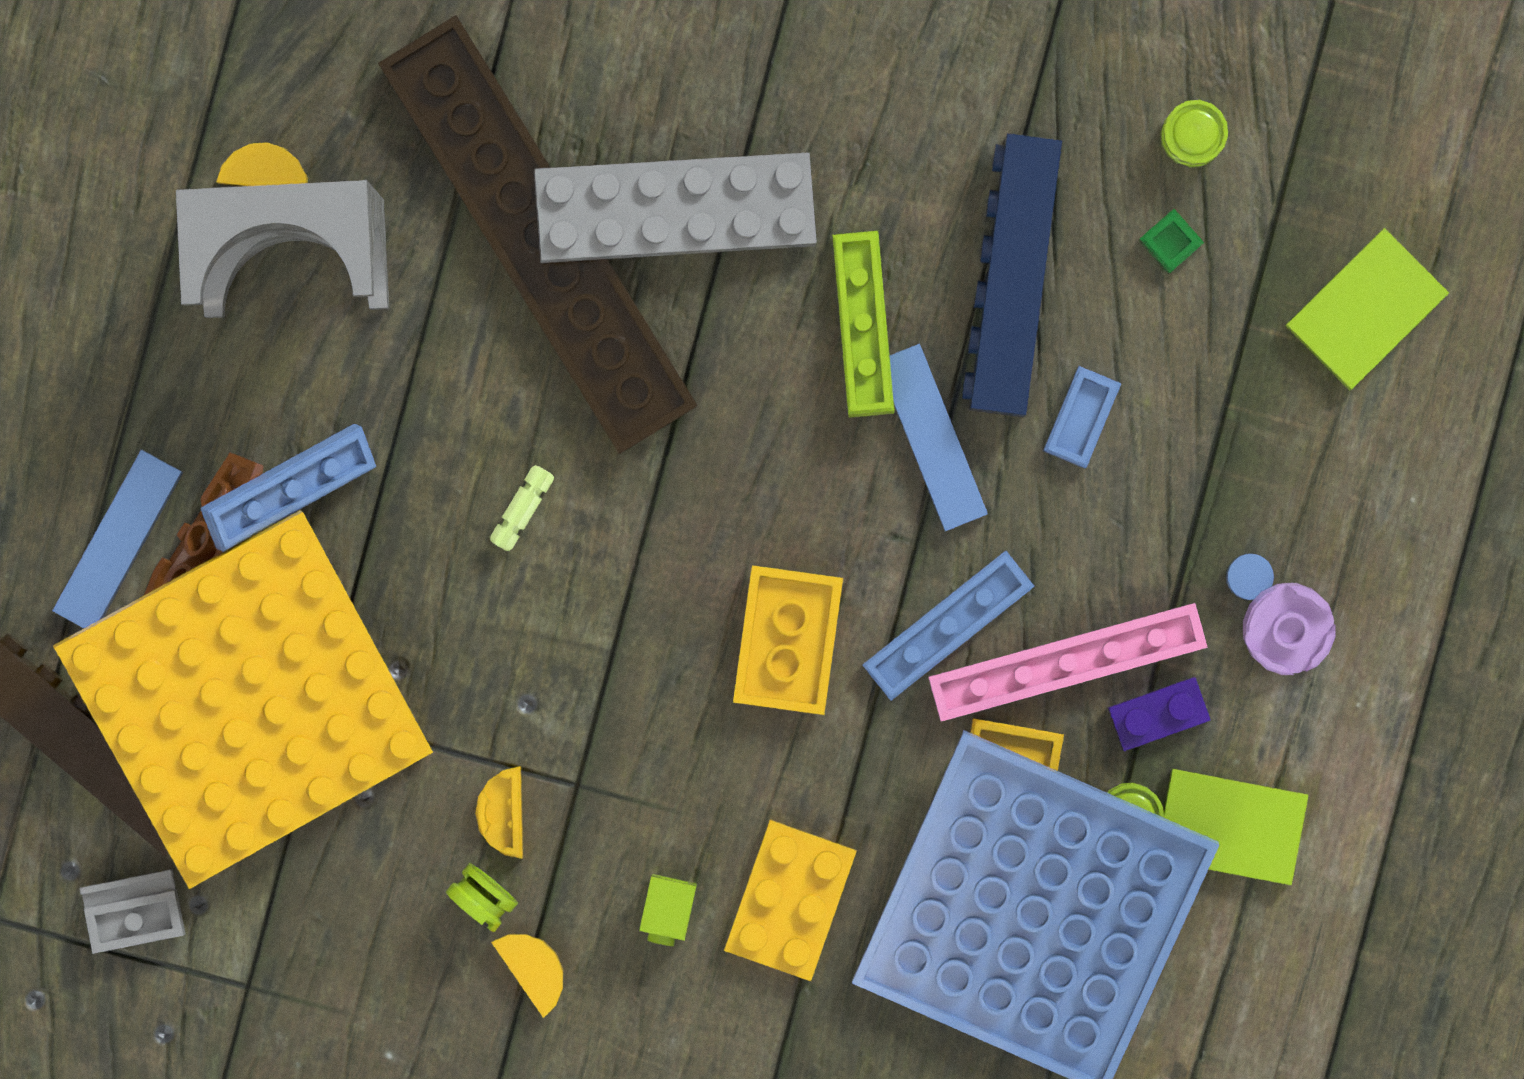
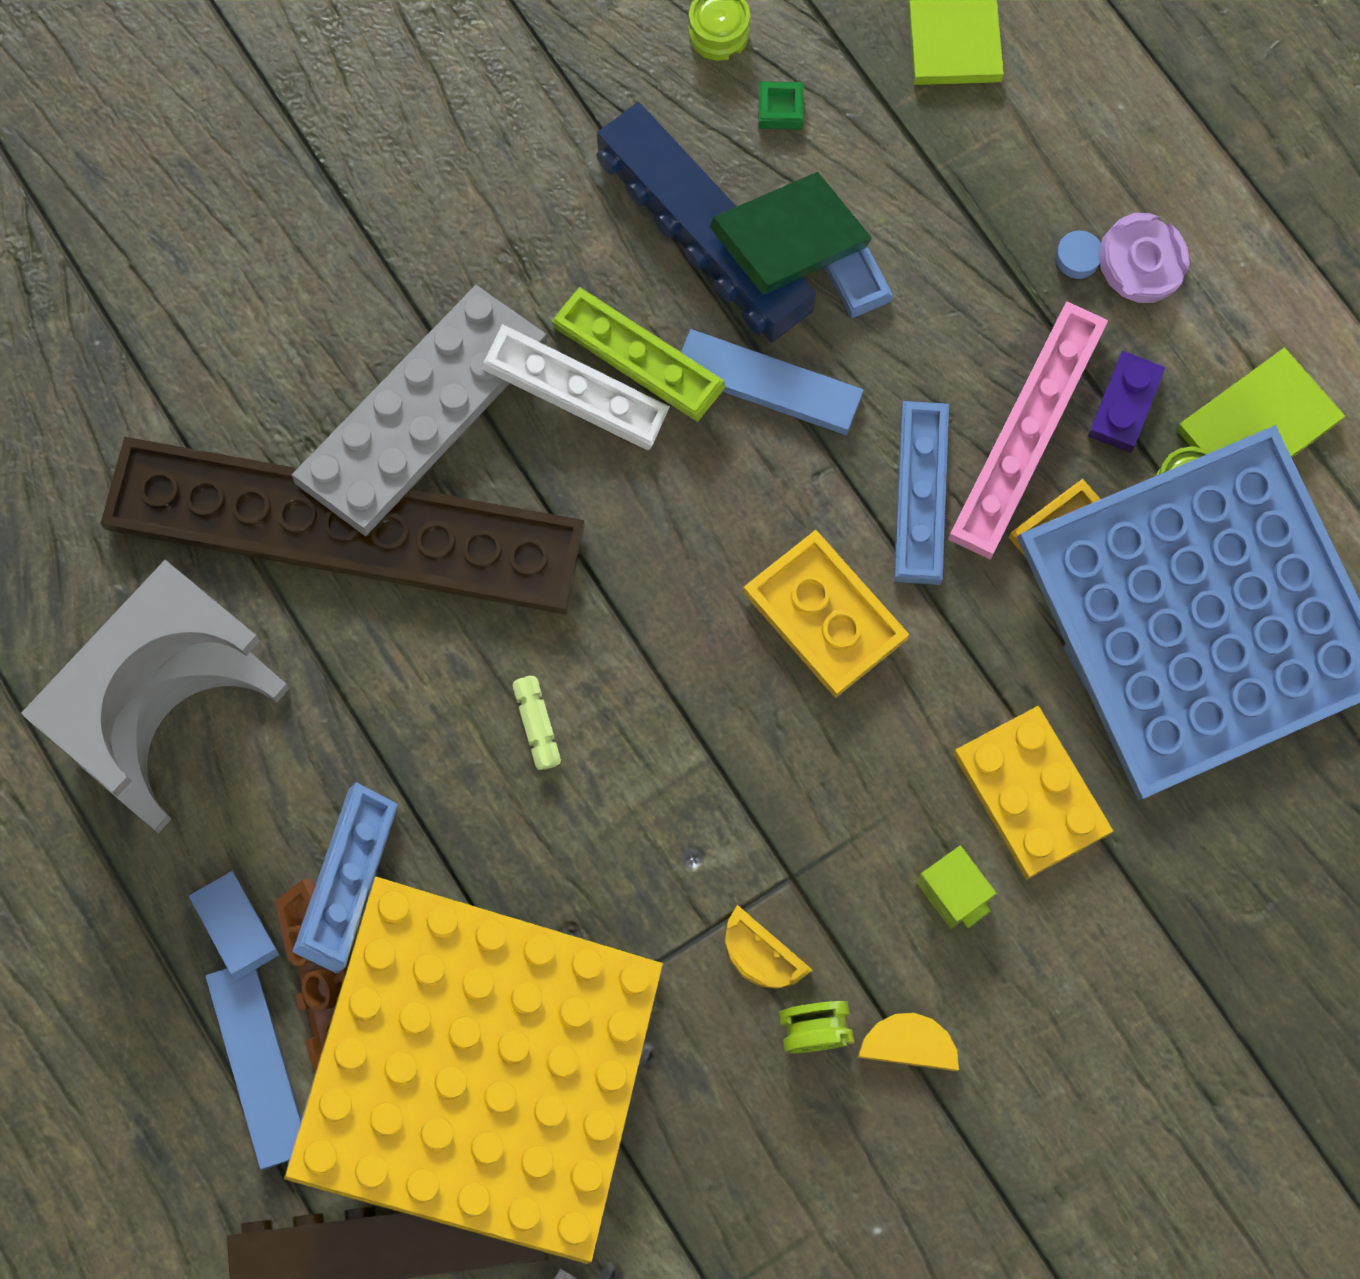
camera: 50 degrees left, 15 degrees down
none -> medium blue tile [189,871,279,981]
none -> white tile [481,324,670,451]
none -> dark green tile [709,172,872,295]

